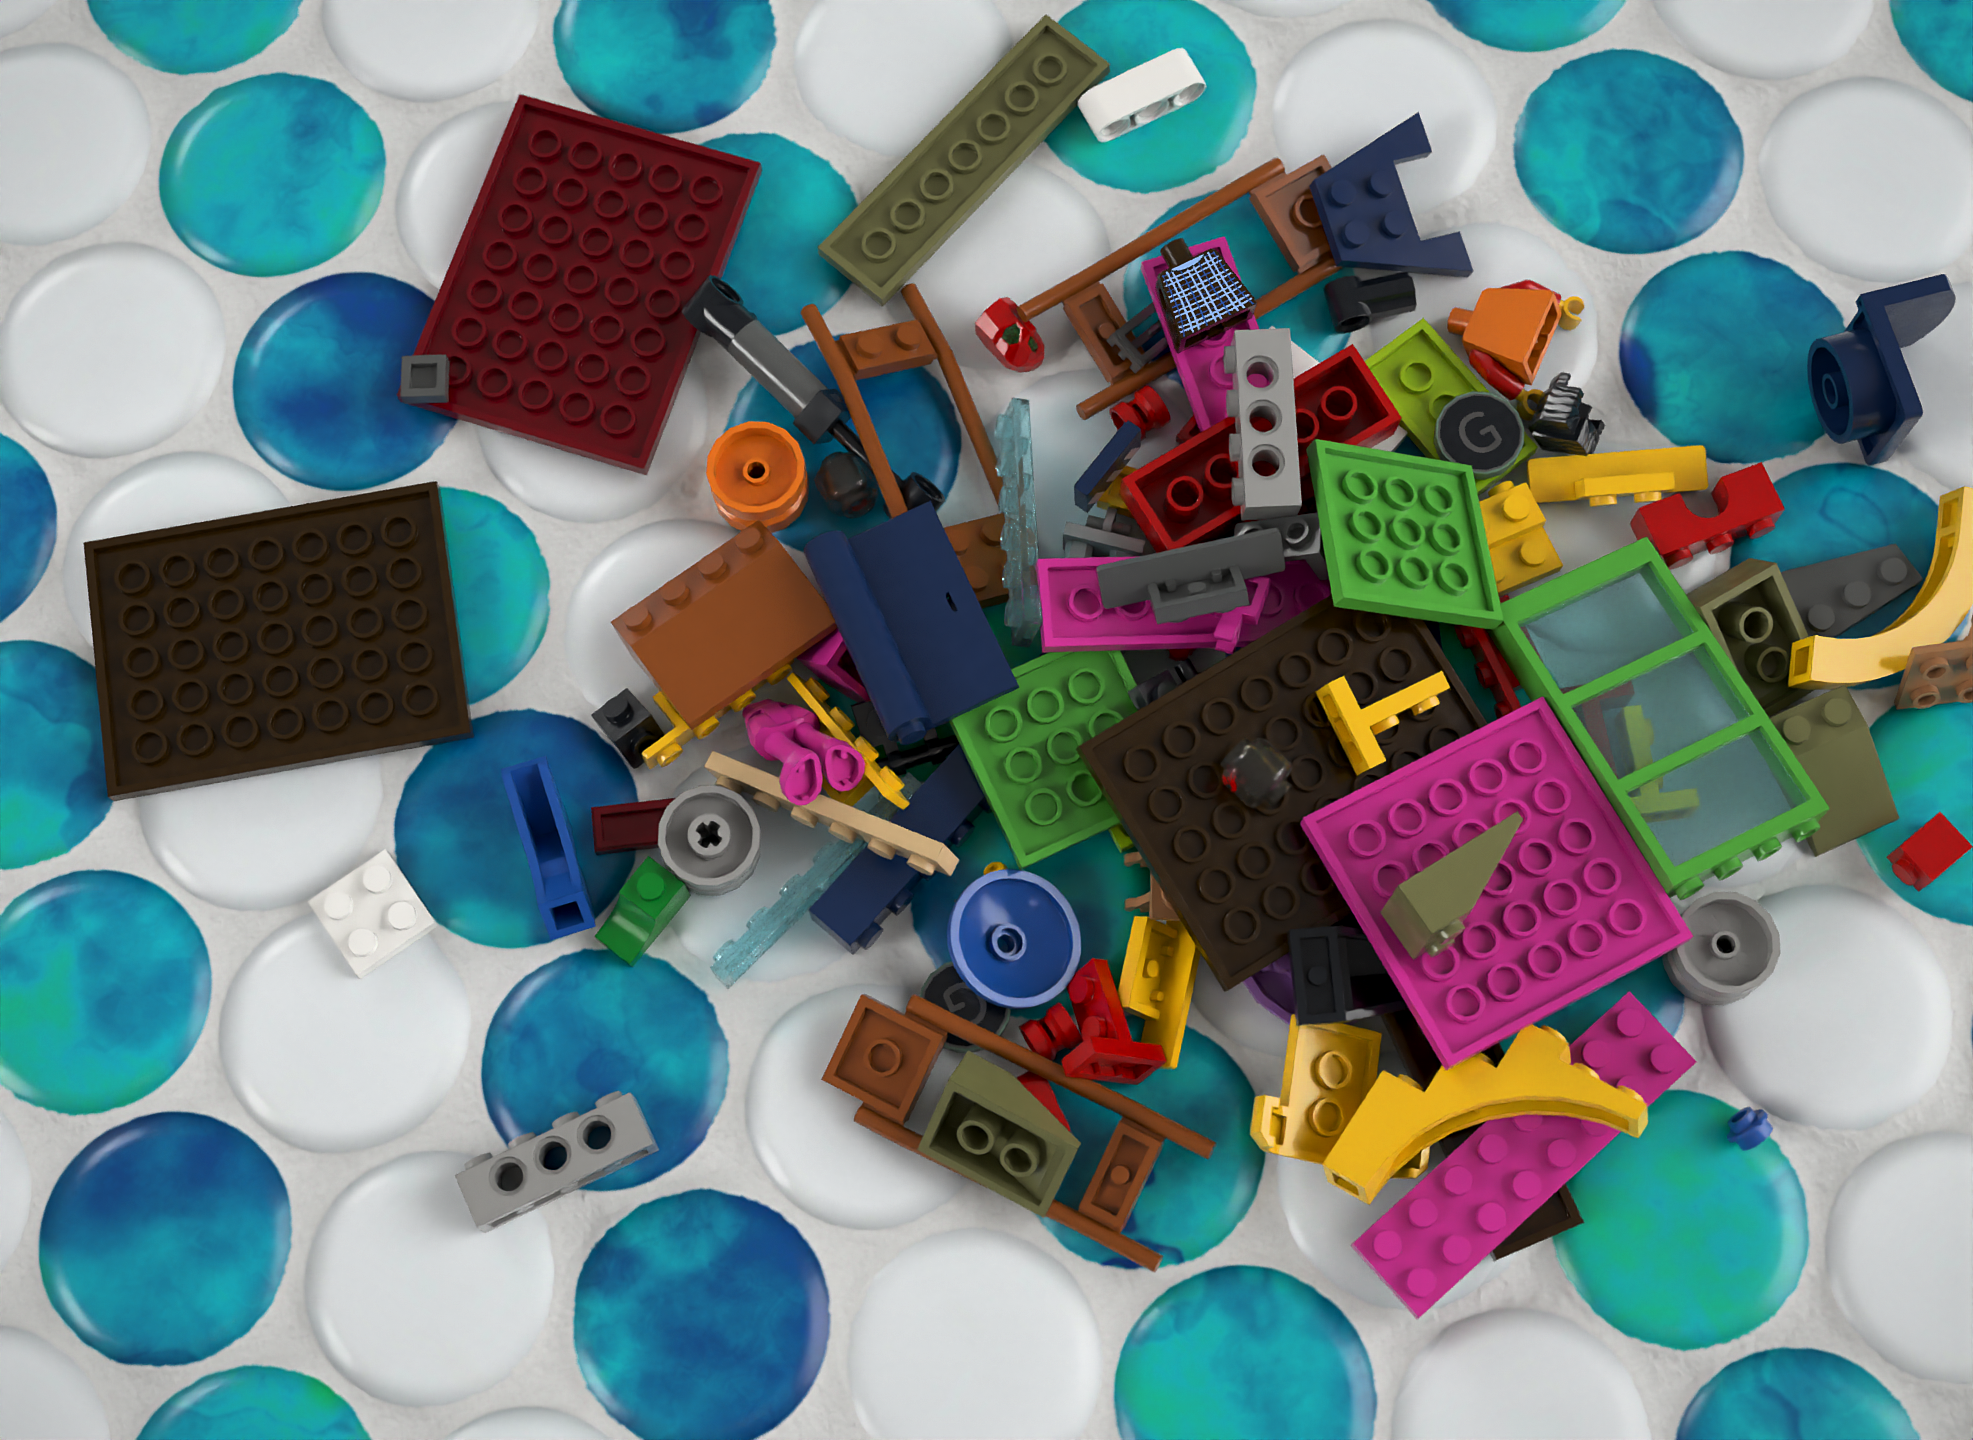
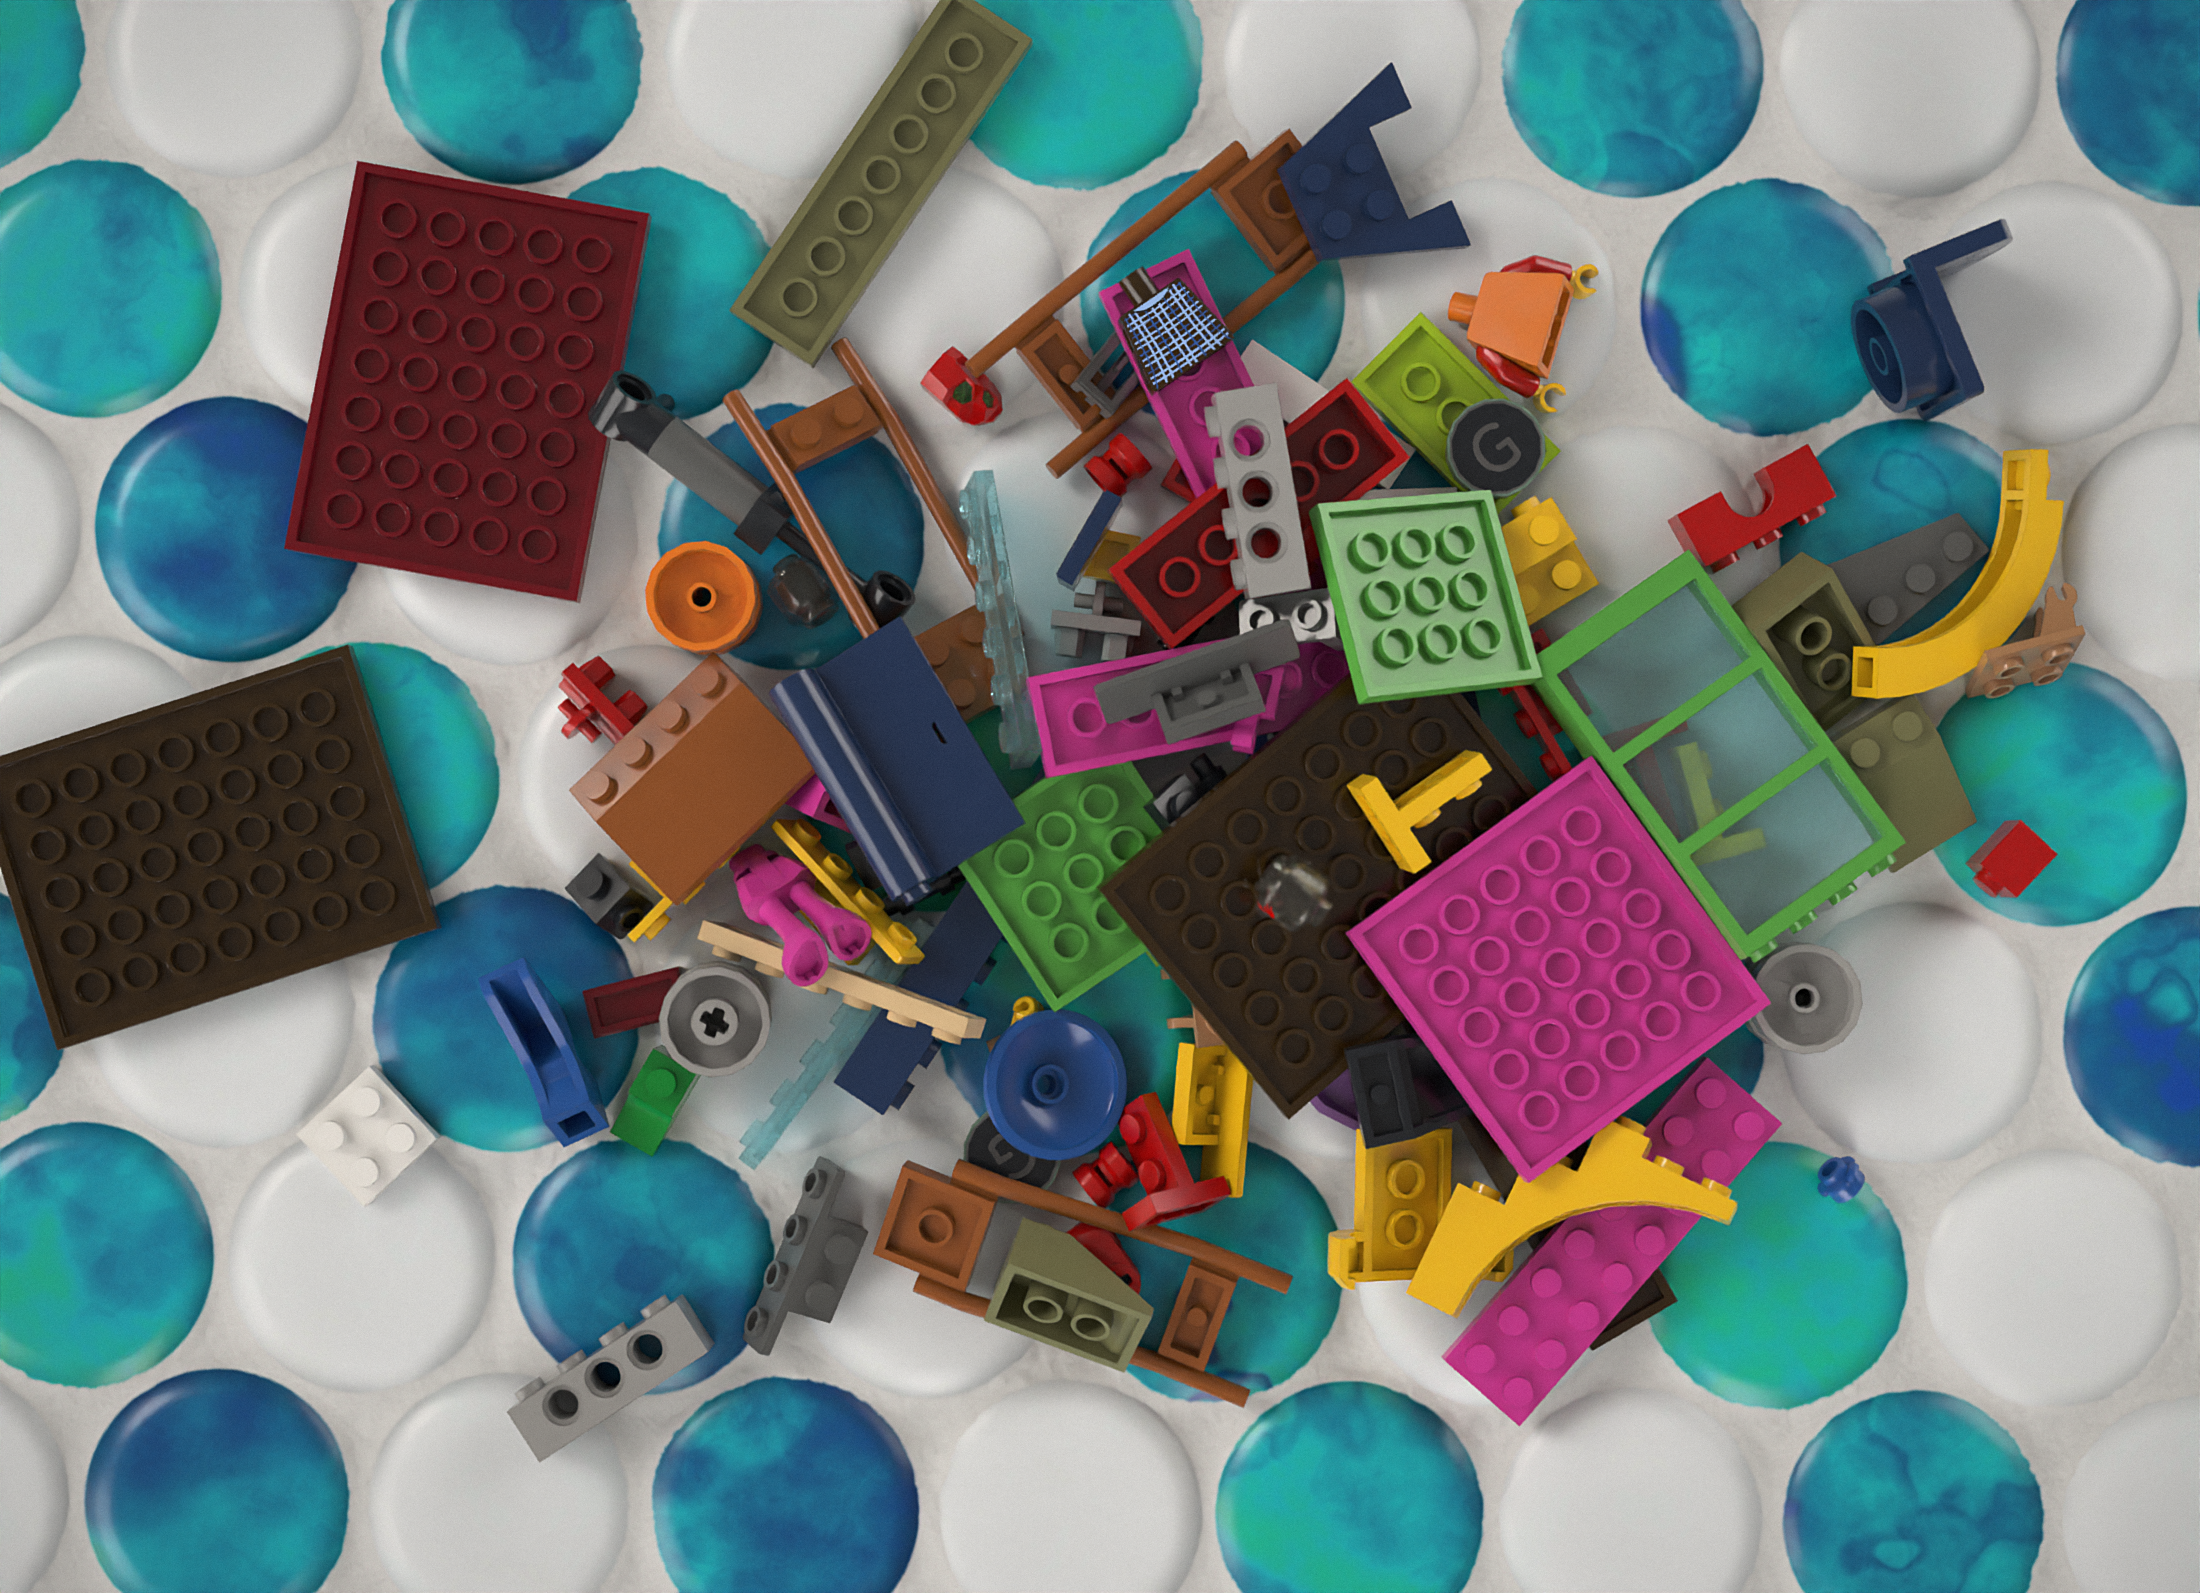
camera: 15 degrees left, 15 degrees up
dark grey plate [401,354,449,404] -> none
white beam [1077,48,1207,142] -> none
black piece [1323,271,1417,333] -> none
olive slope [1380,811,1523,960] -> none
yellow bracket [1526,445,1708,507] -> none
black hair [1528,372,1605,456] -> none
none -> red hips [558,656,648,745]
none -> dark grey bracket [743,1156,868,1356]

